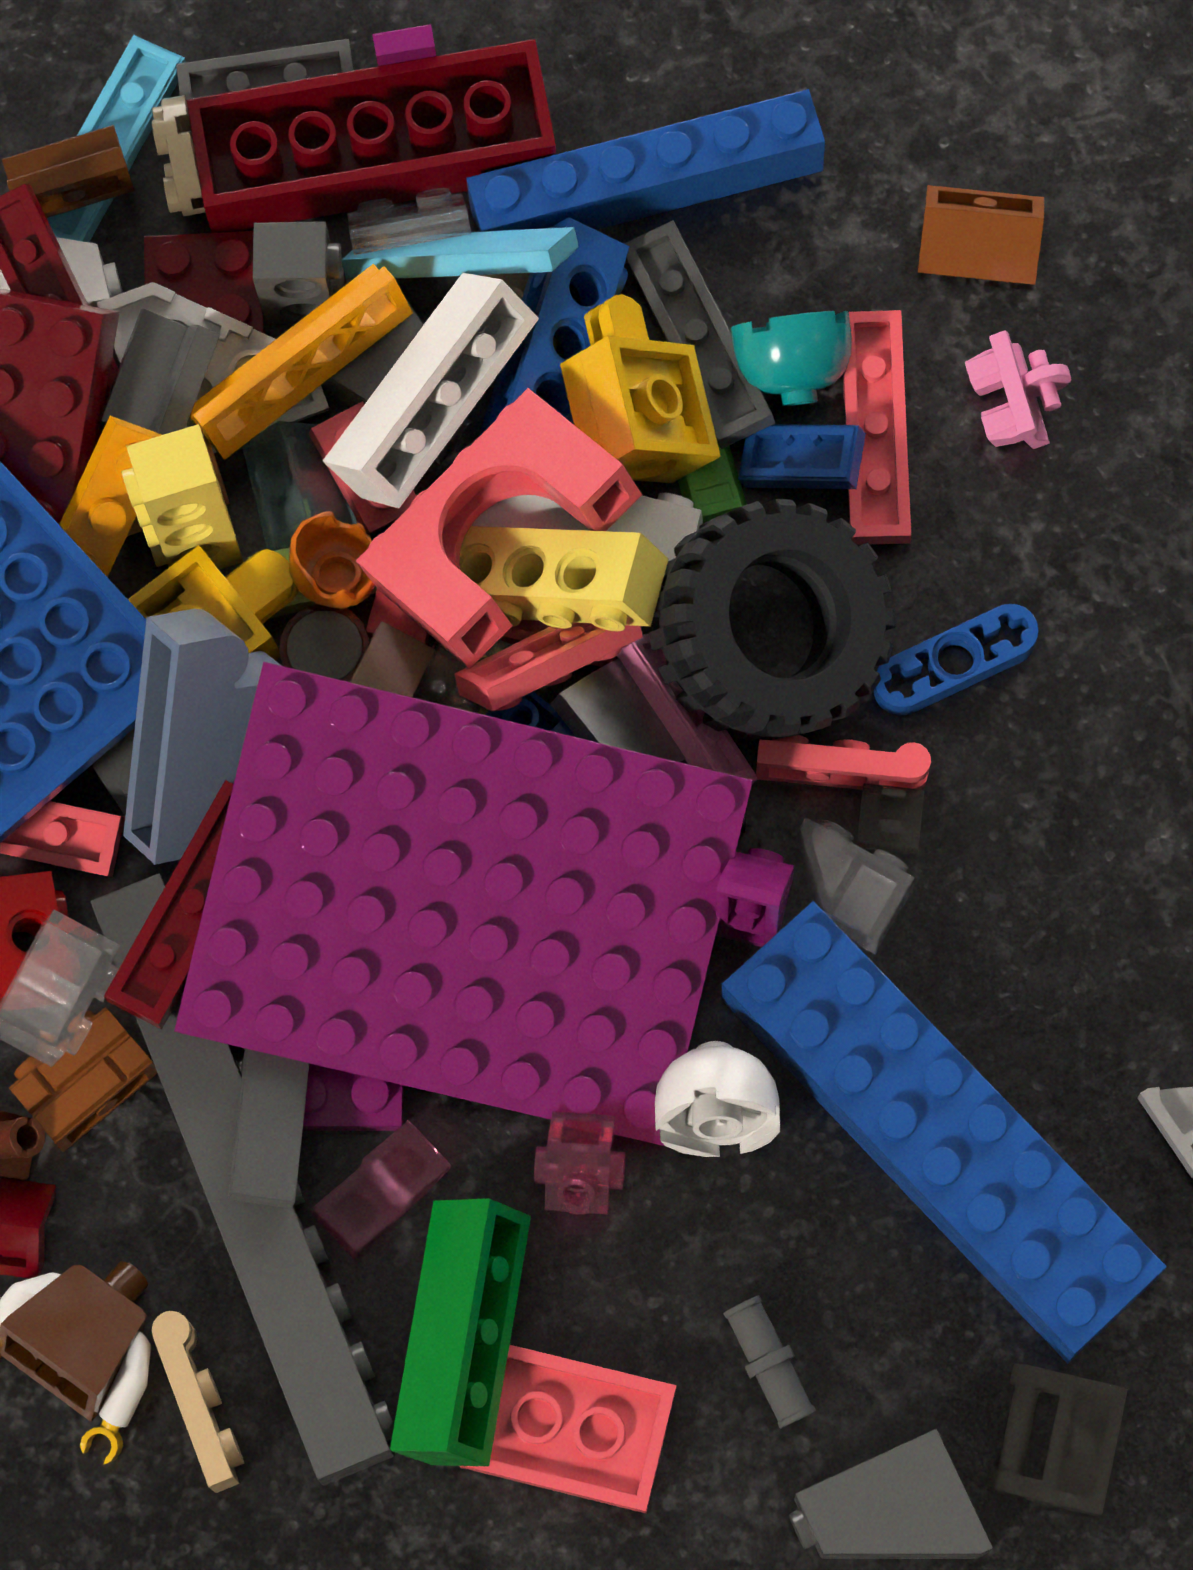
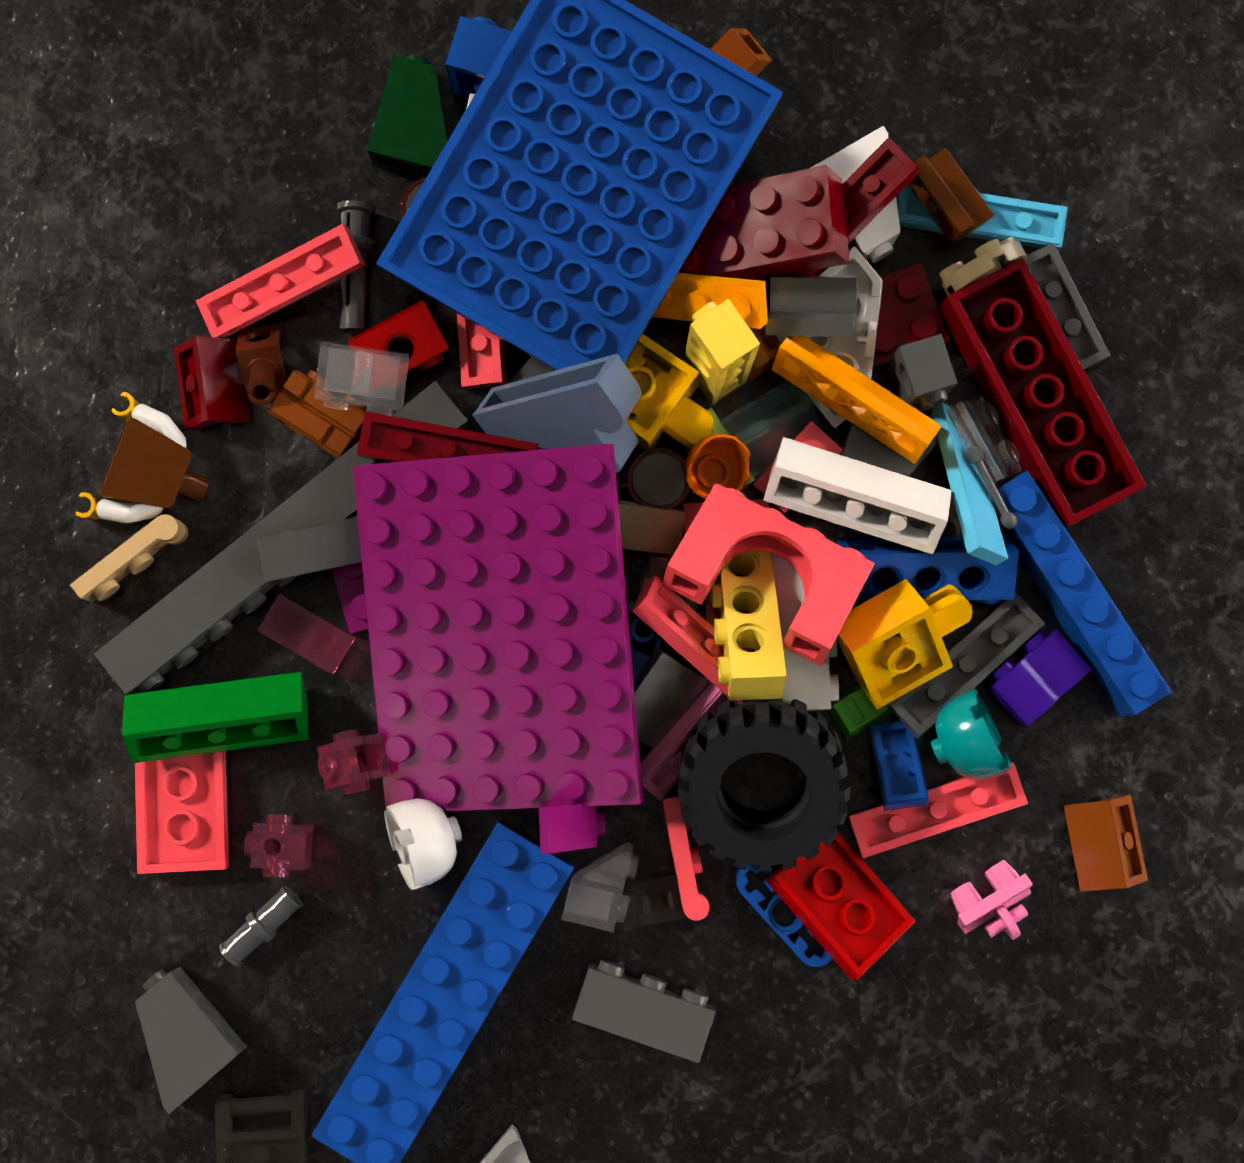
camera: 65 degrees right, 10 degrees up
magenta slope [372,24,436,66] -> none
none -> clear pink brick [244,814,314,878]
none -> dark grey brick [572,960,716,1063]
none -> red tile [766,830,916,981]
none -> dark grey hinge [965,445,1018,529]
none -> dark purple brick [986,629,1091,727]

